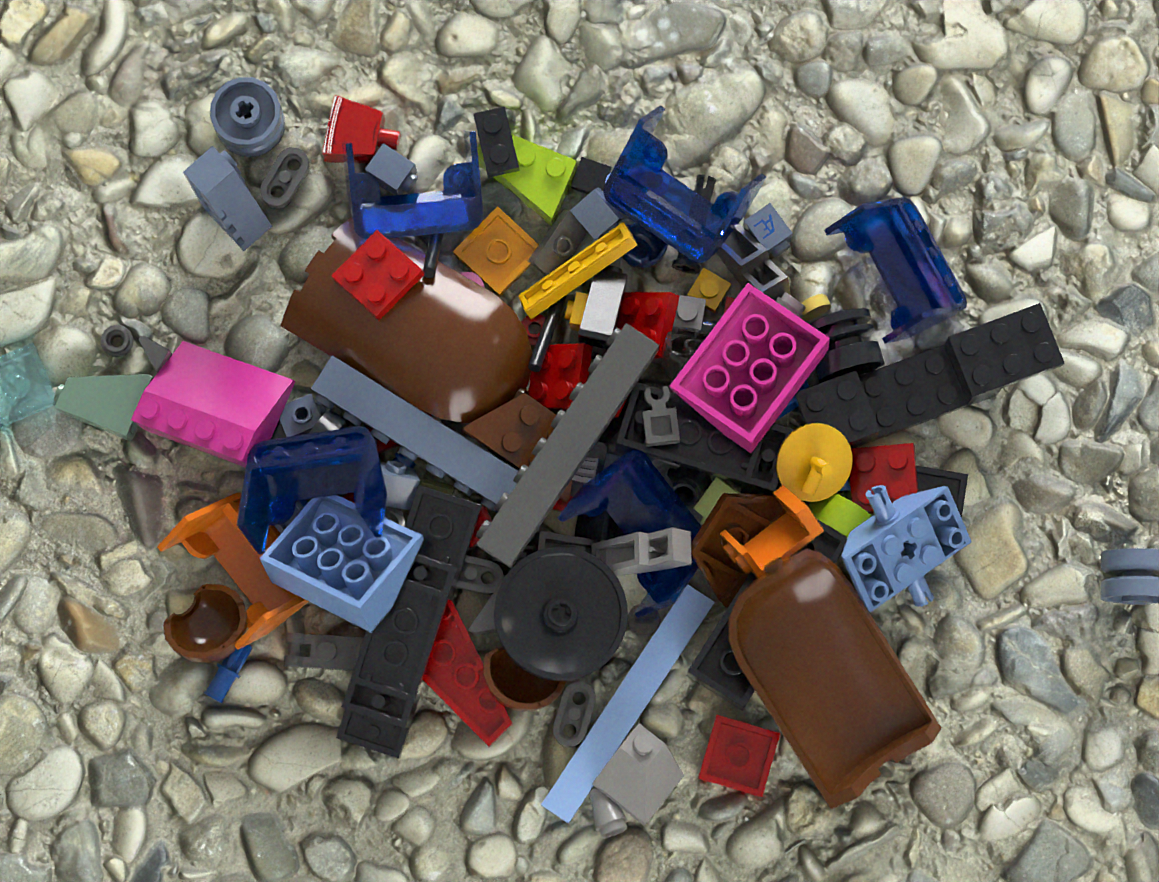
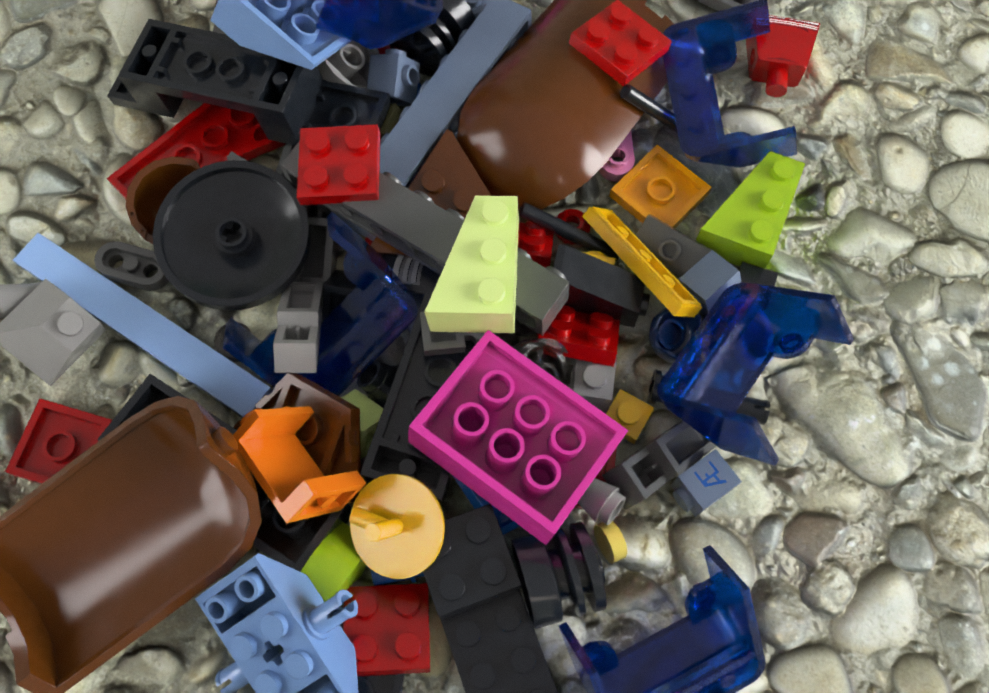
camera: 85 degrees right, 10 degrees down
sand blue brick [365,143,418,198] -> none
black plate [473,106,520,178] -> none
none -> red plate [297,124,380,205]
none -> yellowish green wedge [424,196,519,333]

